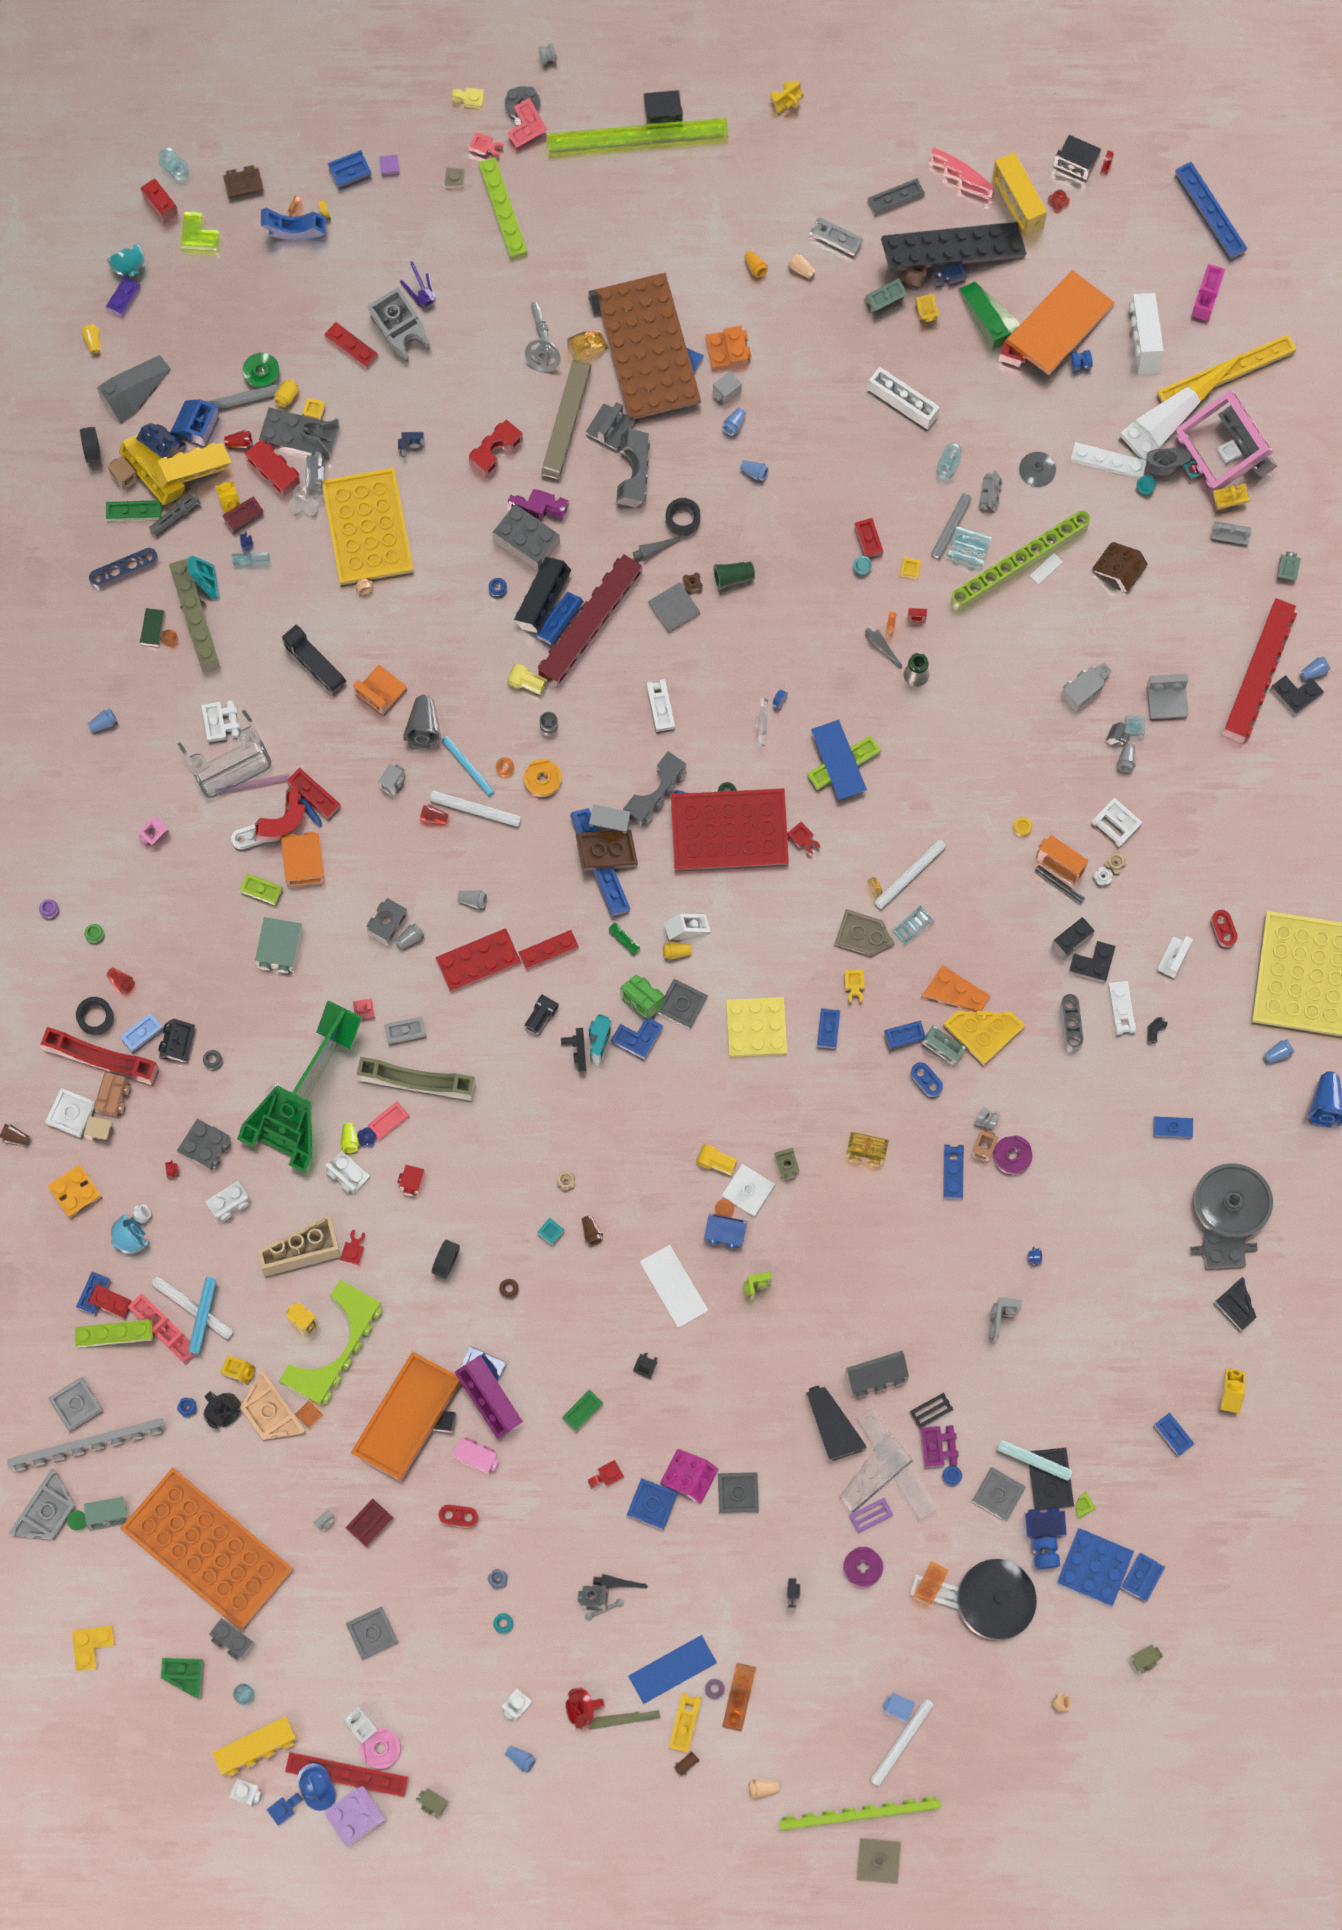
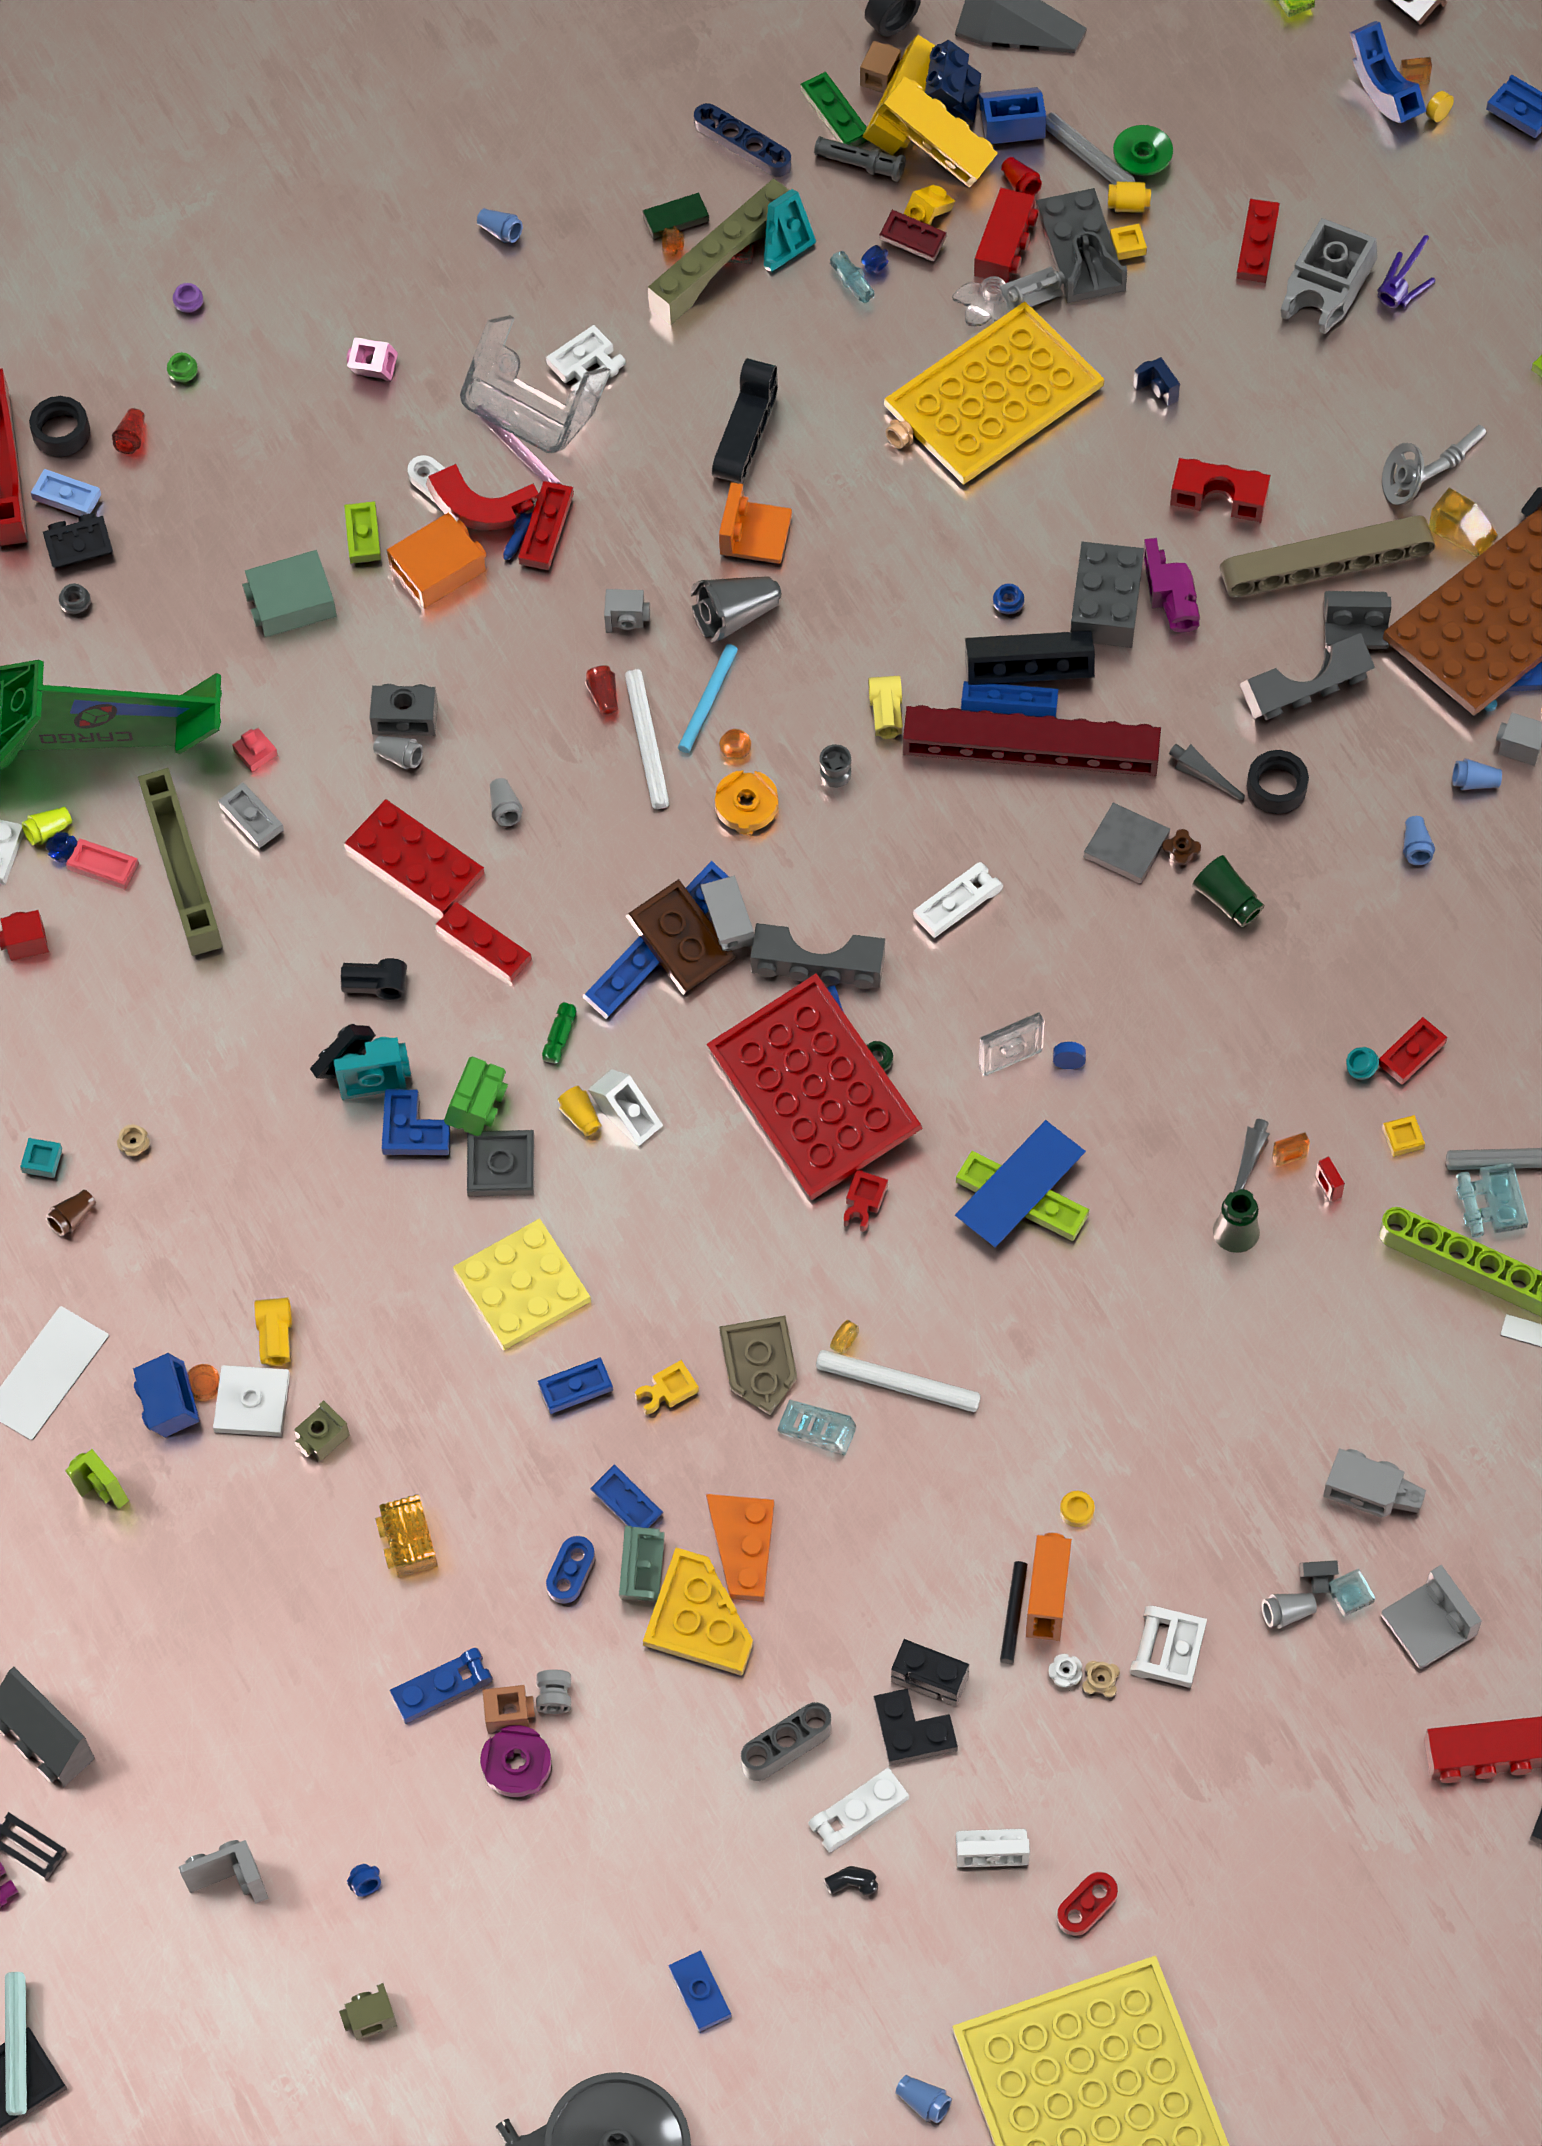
camera: 65 degrees right, 10 degrees down
none -> olive brick [339,1983,398,2040]

